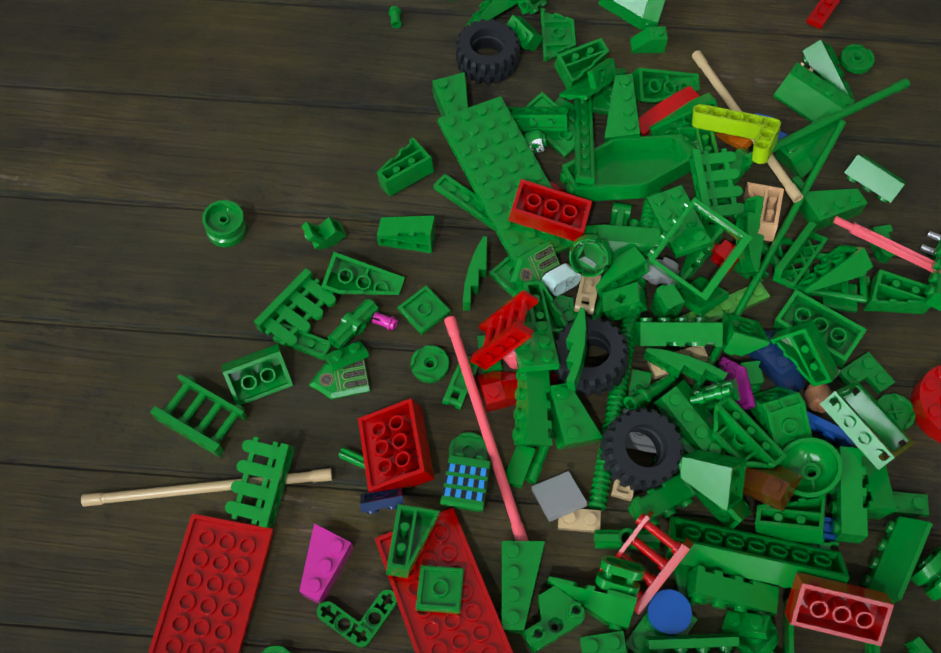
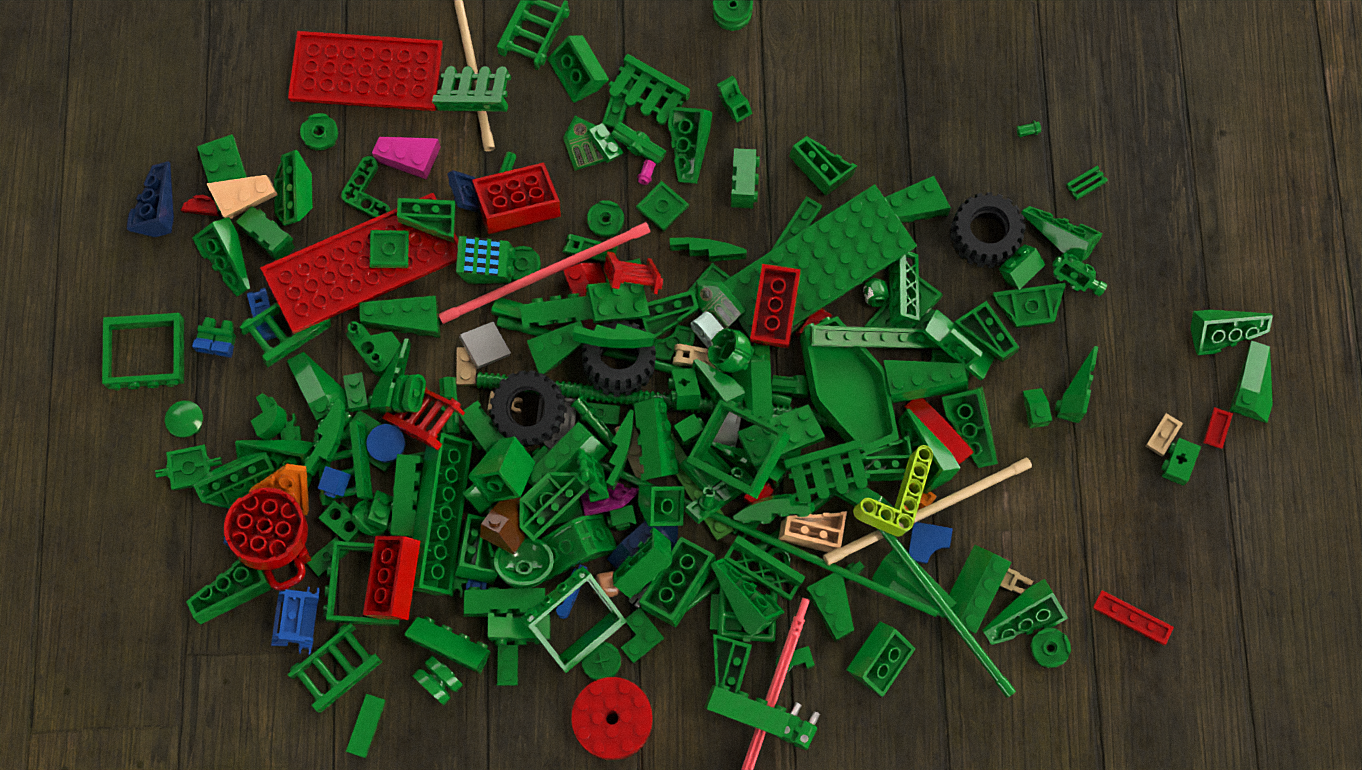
camera: 85 degrees right, 10 degrees up
none -> green plate [685,467,754,524]

